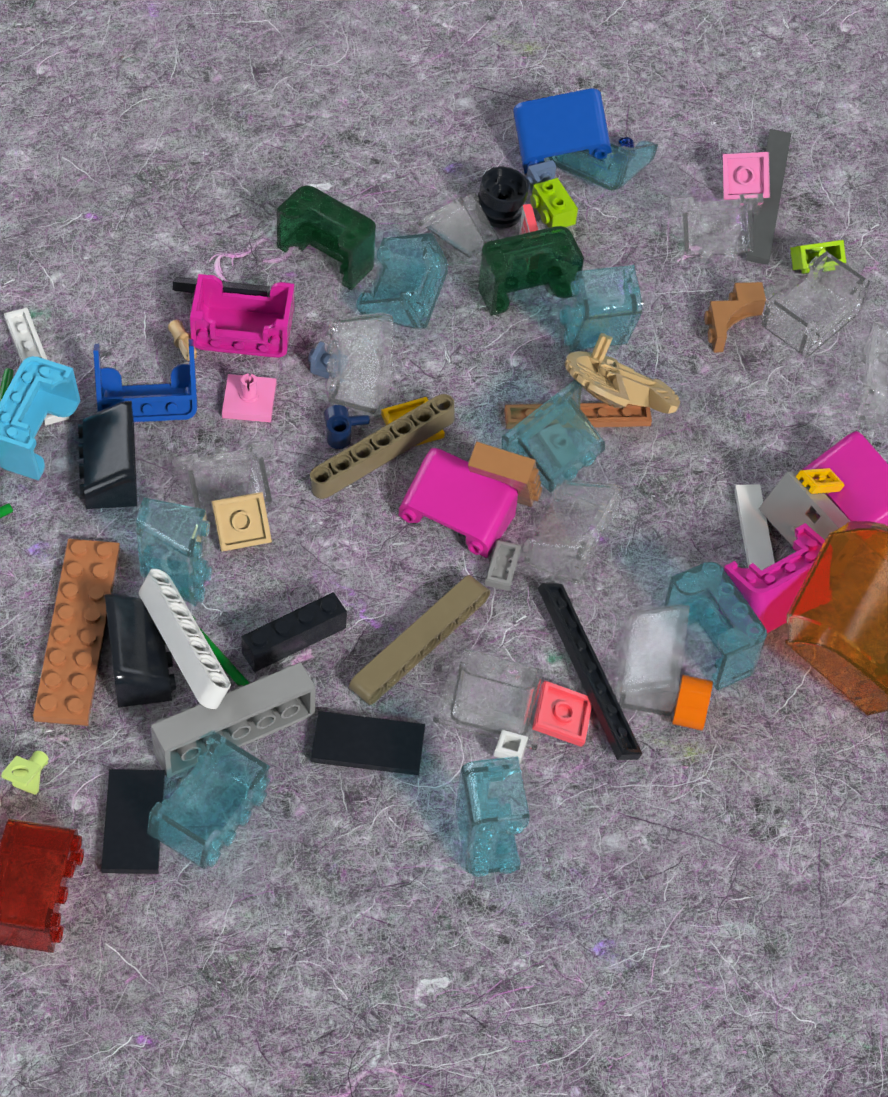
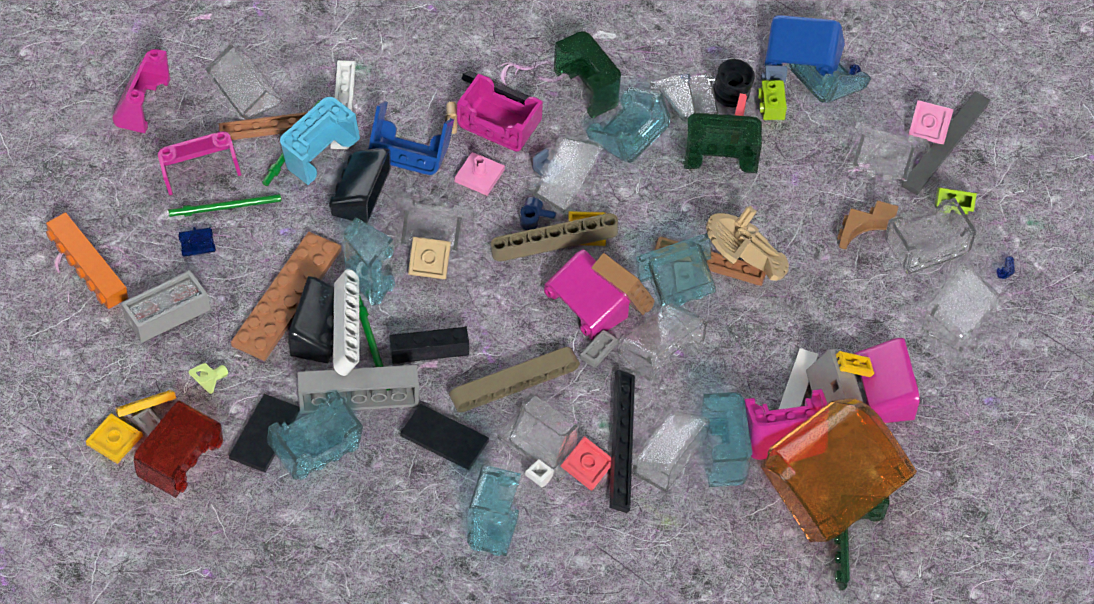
camera: 25 degrees right, 0 degrees up
clear light blue windscreen [559,265,642,351] -> none
orange piece [672,675,713,731] -> none

